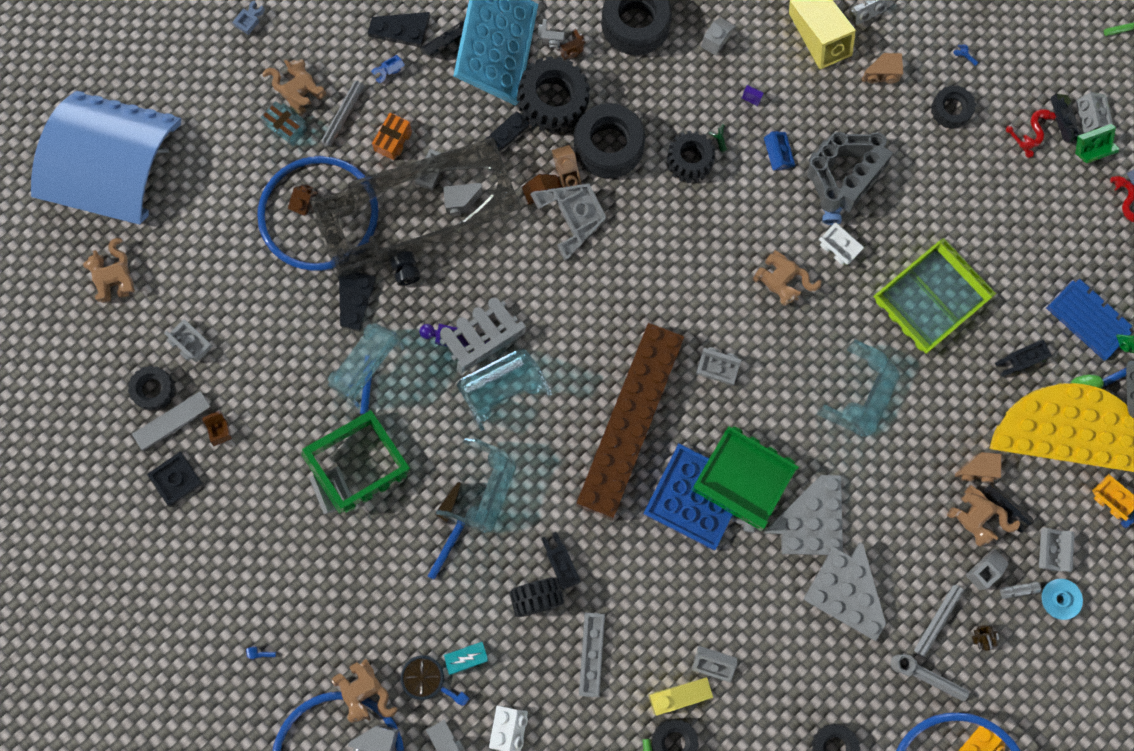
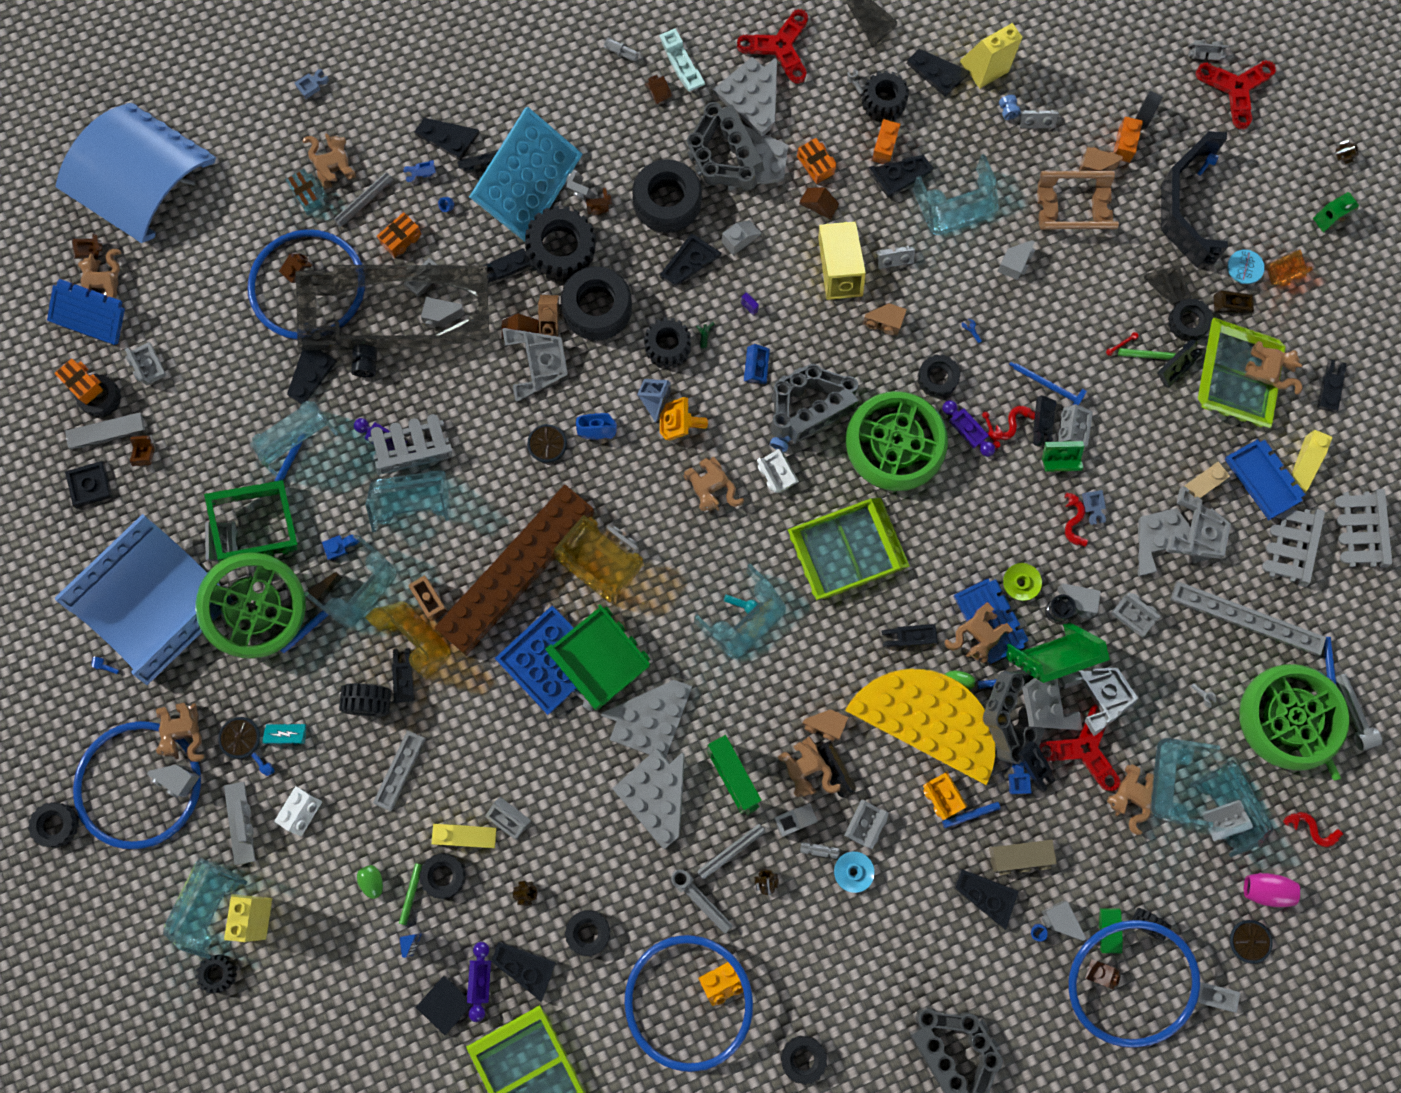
camera: 20 degrees right, 0 degrees up
none -> blue hinge [47,279,125,345]
none -> orange brick [54,358,103,405]
none -> medium blue panel [55,514,234,685]
none -> reddish brown bracket [72,234,102,259]
none -> bright green wheel [195,553,306,659]
none -> blue plate [322,534,359,561]
none -> clear yellow windscreen [365,601,451,680]
none -> medium nougat brick [408,575,448,622]
none -> blue hinge [438,197,455,212]
none -> dark brown gear [513,881,538,906]
none -> dark brown wheel [527,424,567,463]
none -> clear yellow windscreen [554,515,644,605]
none -> blue piece [576,413,617,440]
none -> sand blue slope [637,379,671,423]
none -> black wing [660,233,721,287]
none -> light orange piece [660,397,708,441]
none -> green window [707,734,762,815]
none -> teal bar [724,594,759,615]
none -> bright green wheel [846,391,948,491]
none -> dark purple plate [942,400,995,457]
none -> medium nougat animal [945,602,1013,663]
none -> lime dish [1003,563,1042,601]
none -> blue piece [1009,362,1087,406]
none -> red hinge [1106,332,1138,356]

